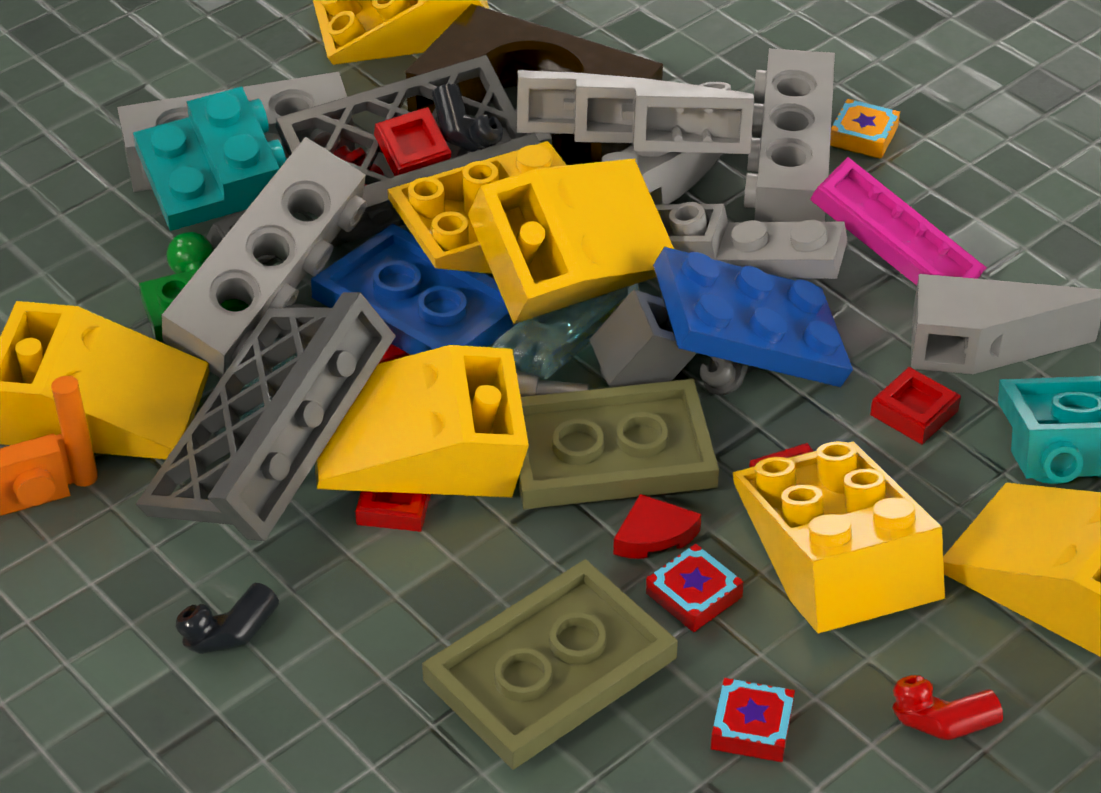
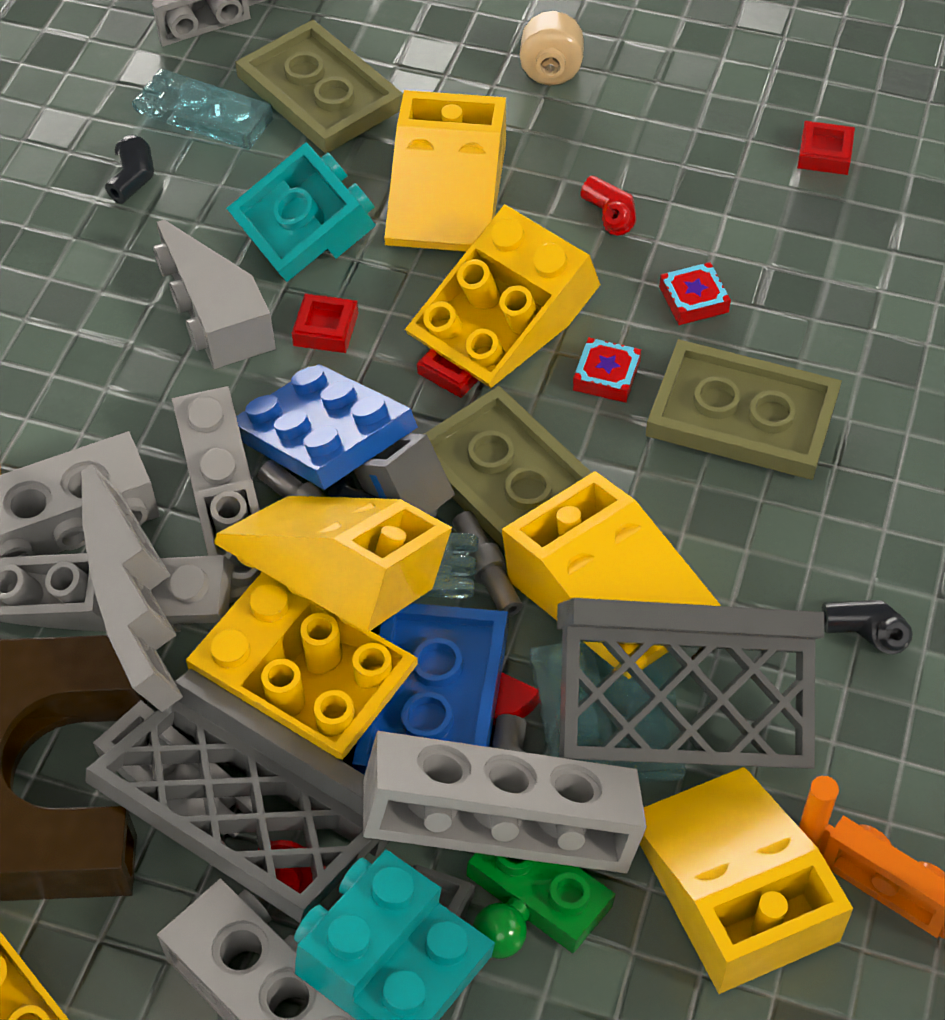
camera: 120 degrees left, 10 degrees up
red tile [374,107,451,176] -> none
black arm [432,84,503,152] -> none
red tile [613,494,702,559] -> none
dark pink plate [810,157,987,286] -> none

